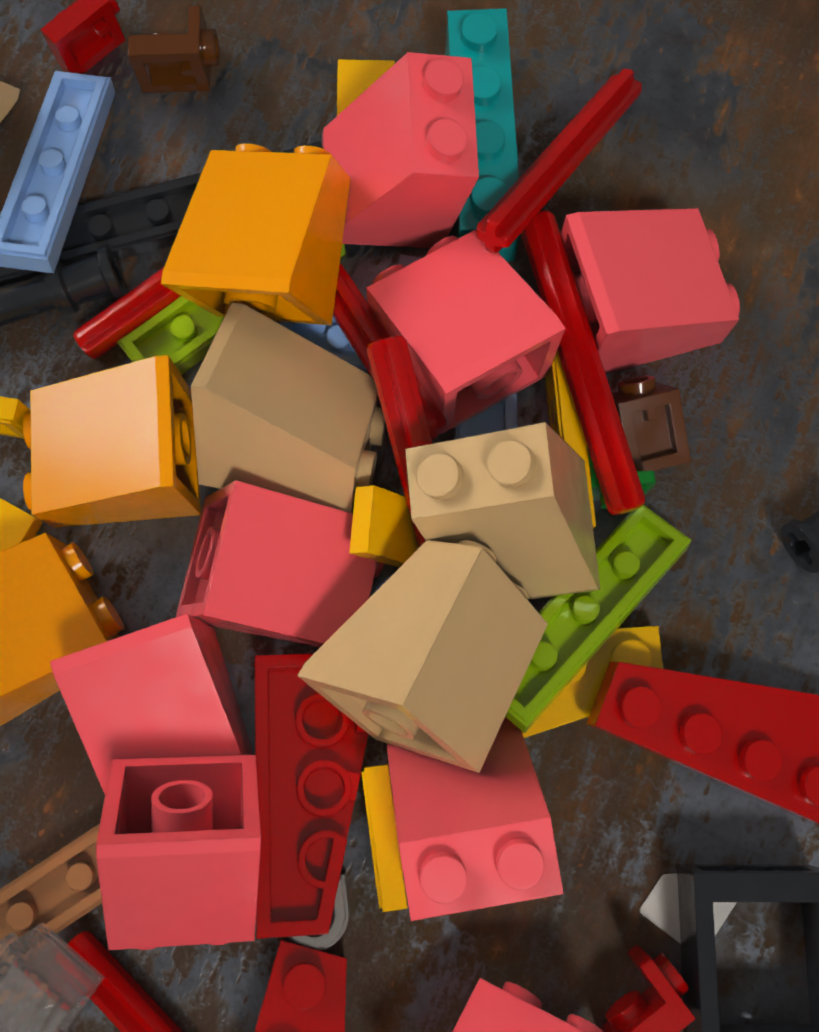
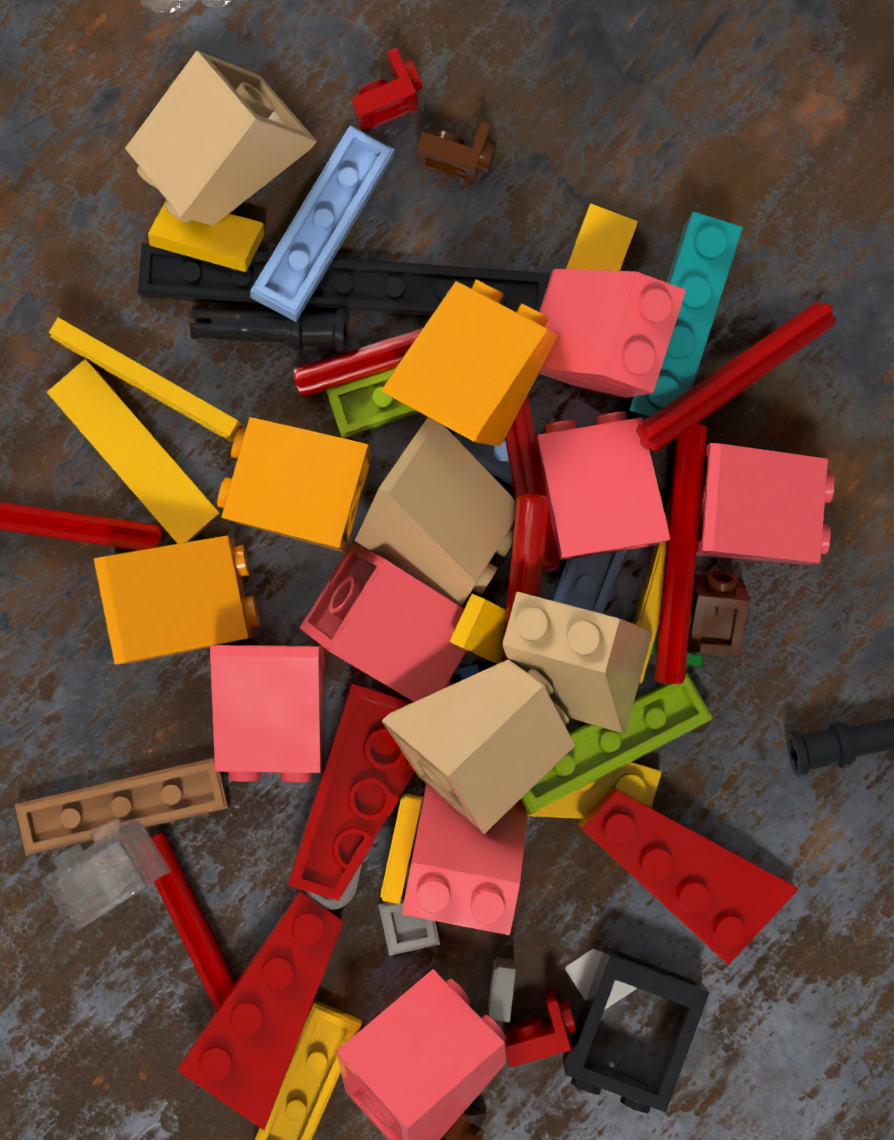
camera: 20 degrees right, 10 degrees up
coral slope [96,755,261,950] -> none
none -> light grey tile [378,896,440,956]
none -> light grey tile [488,957,516,1022]

